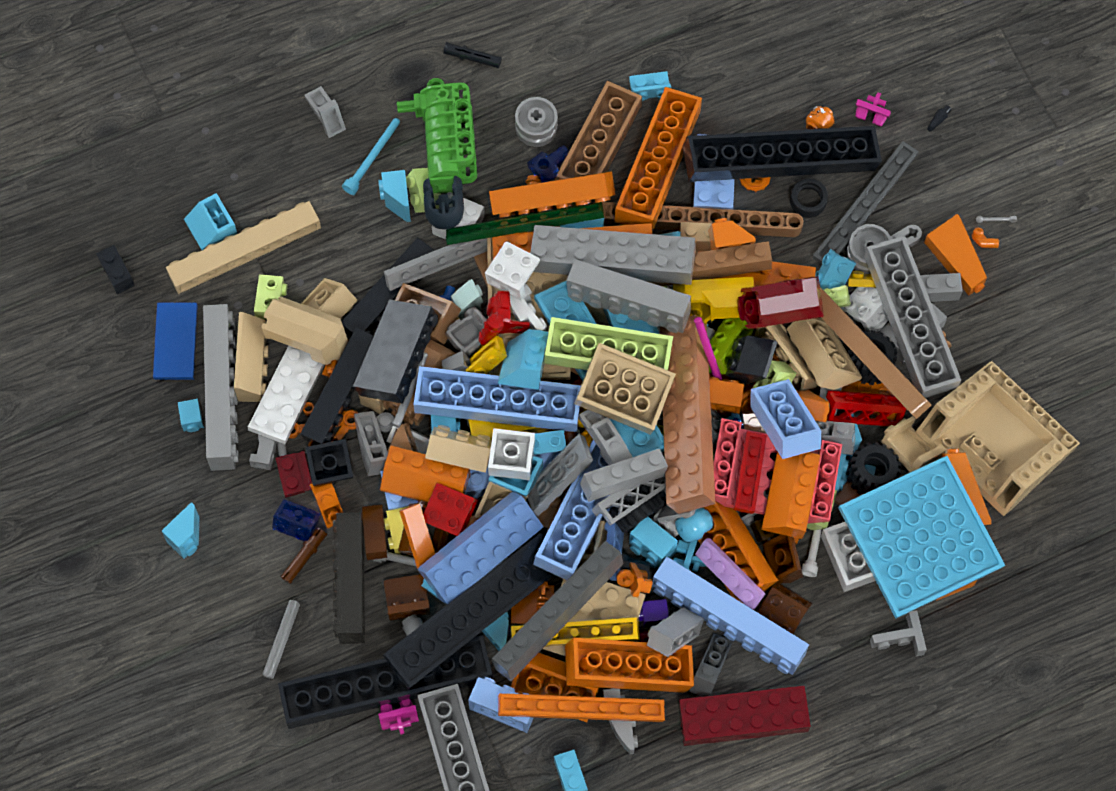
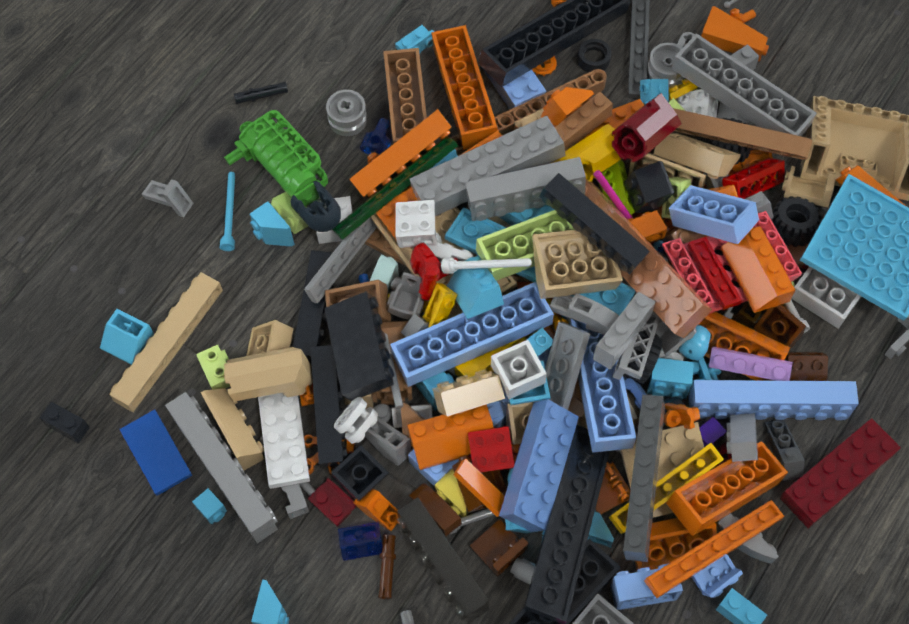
camera: 30 degrees left, 5 degrees down
none -> white brick [334,397,378,444]
none -> white piece [441,258,532,274]
none -> black brick [539,173,650,275]
none -> light blue bracket [692,555,743,598]

